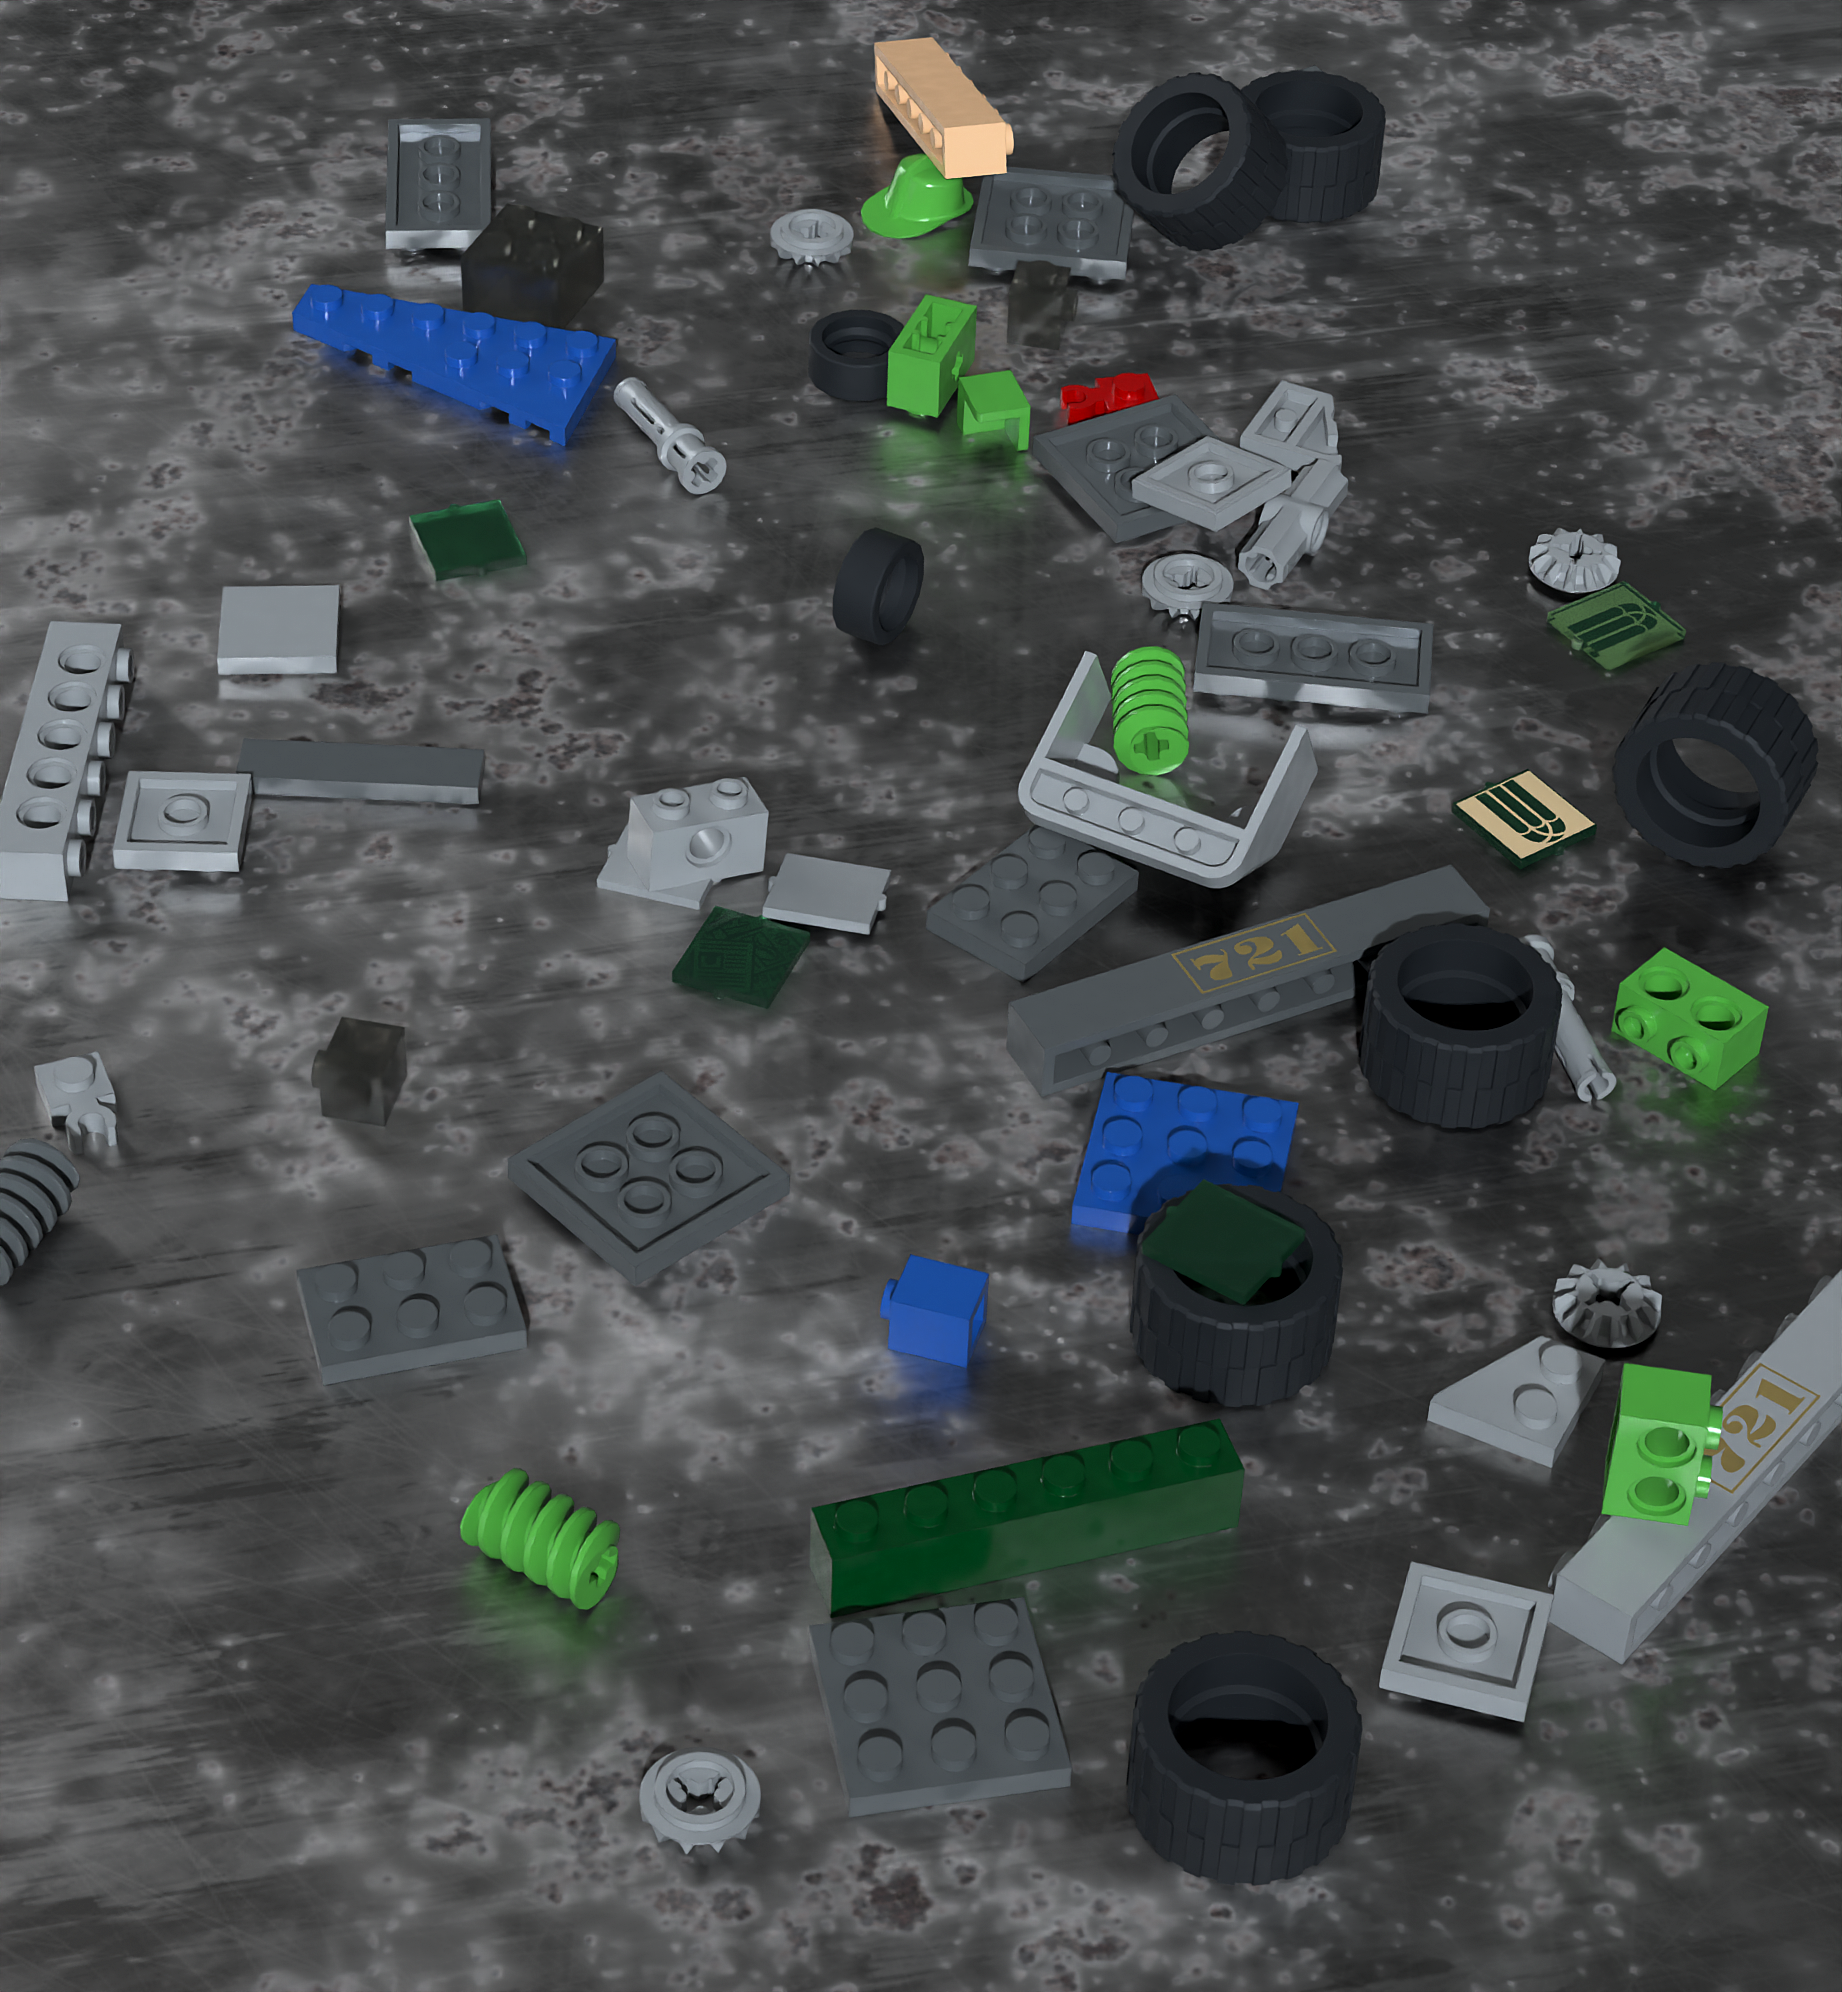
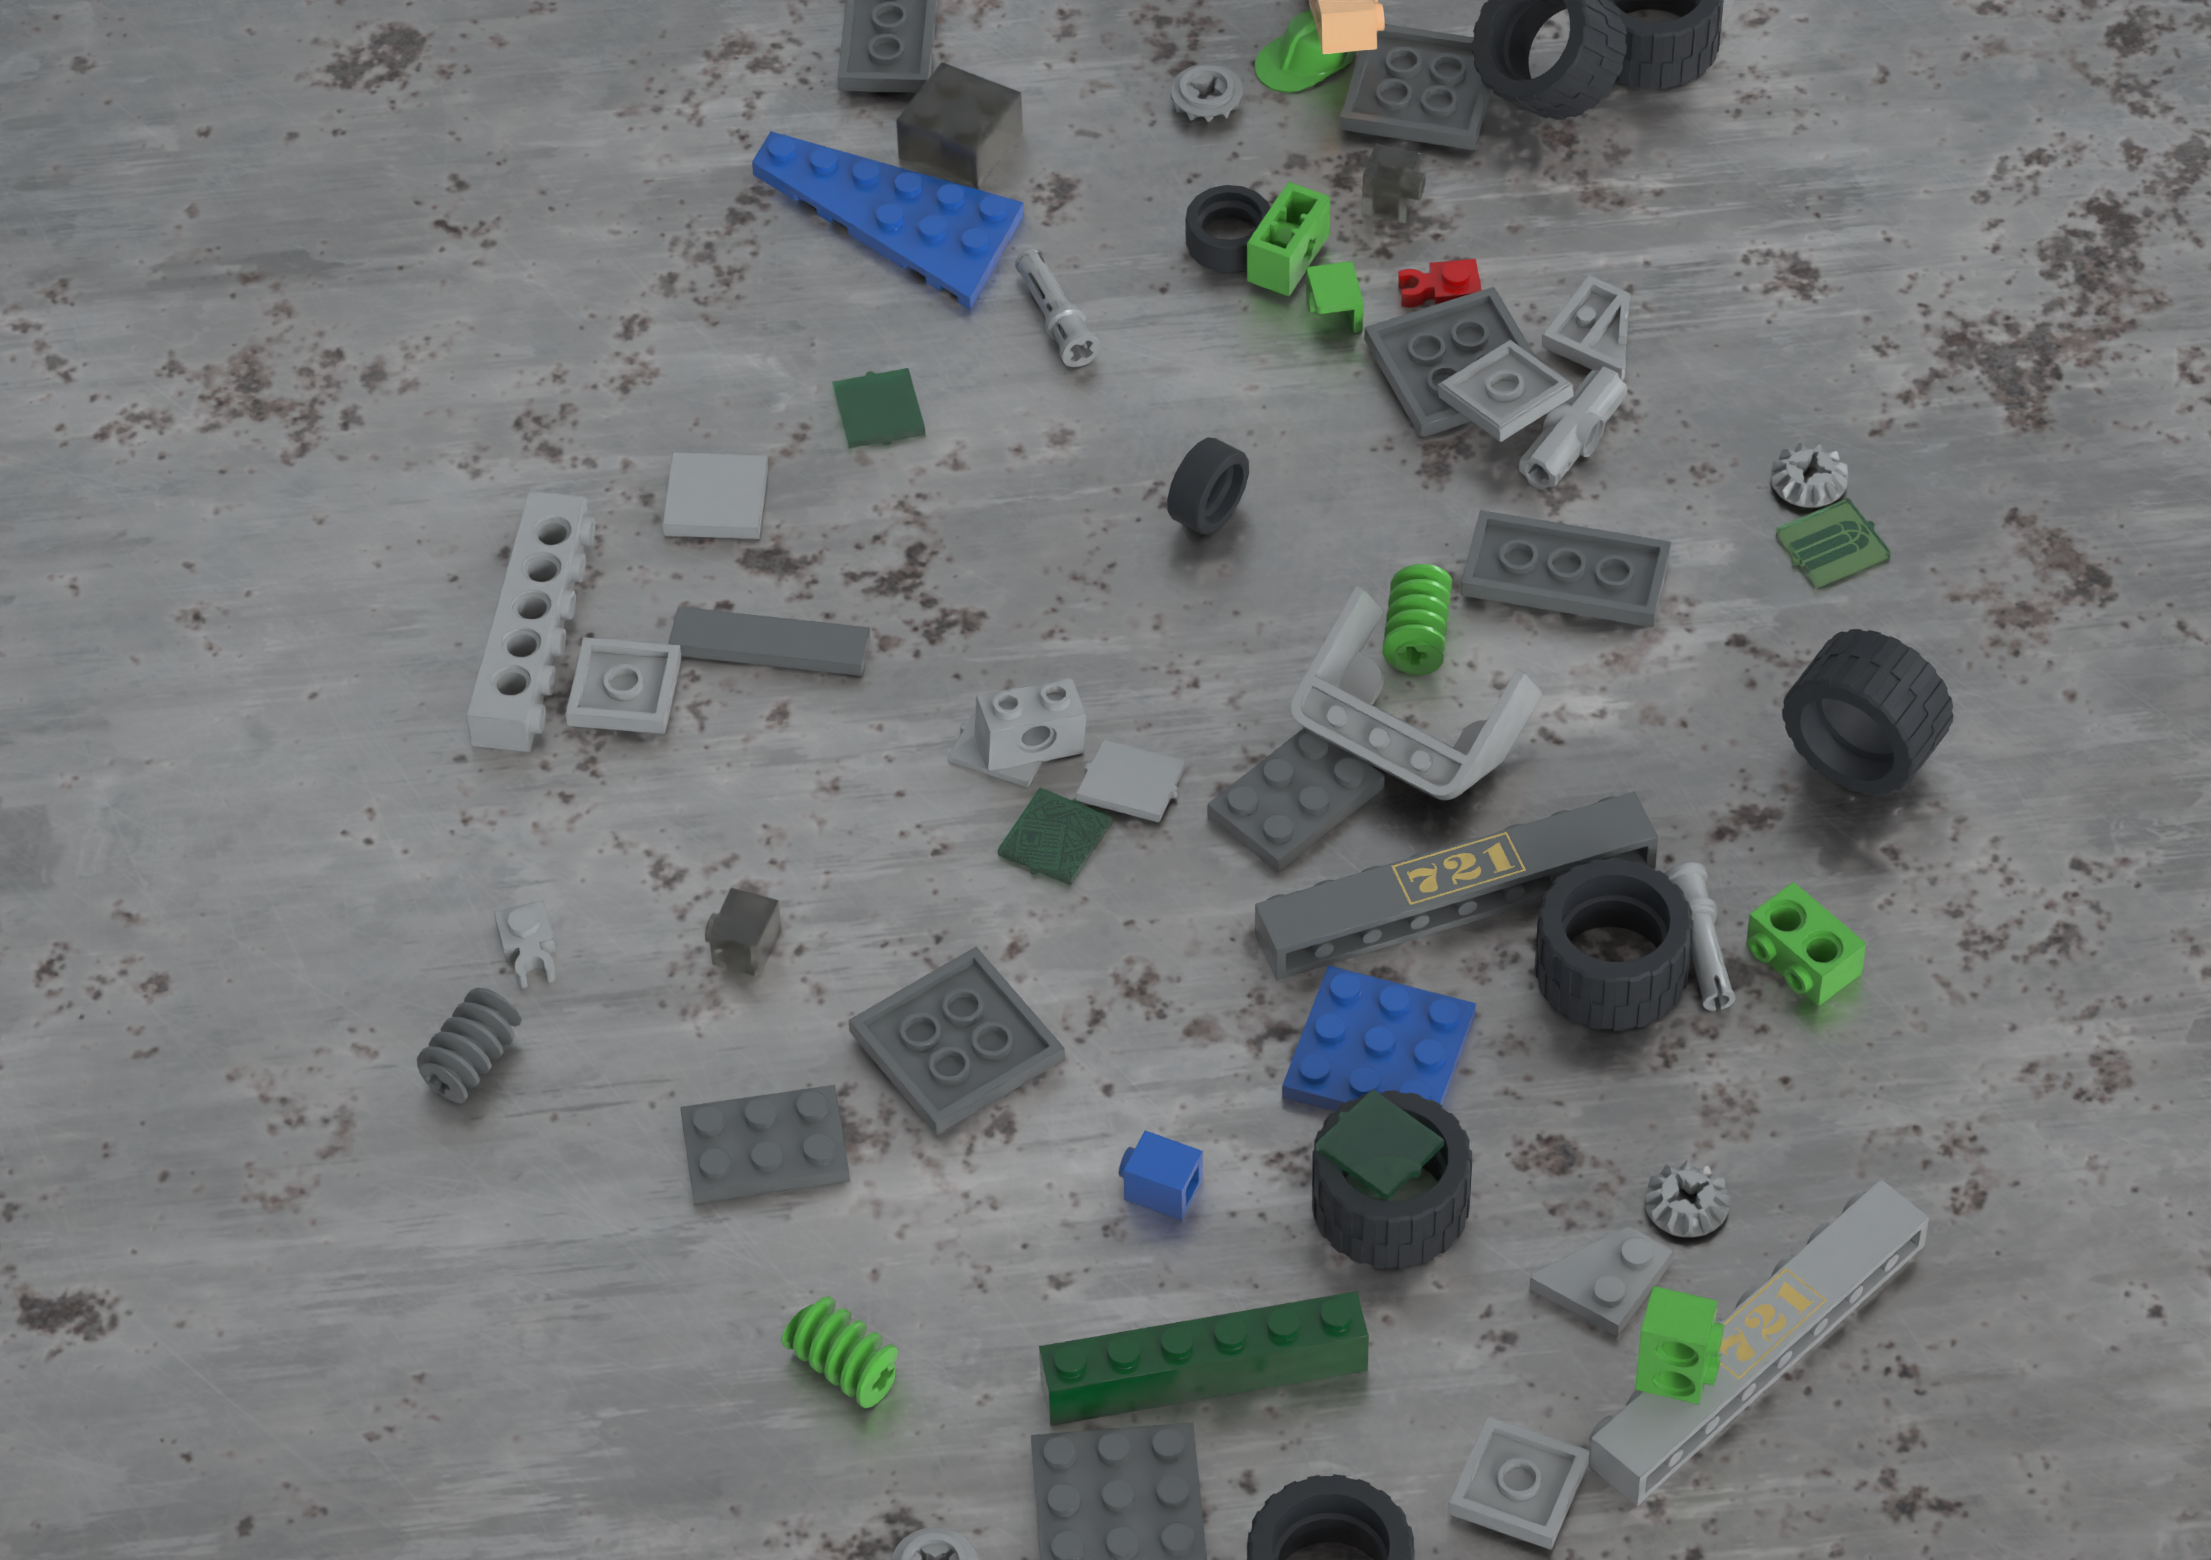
camera: 10 degrees right, 10 degrees up
light grey gear [1142,554,1234,620] -> none
piece [1452,769,1597,869] -> none

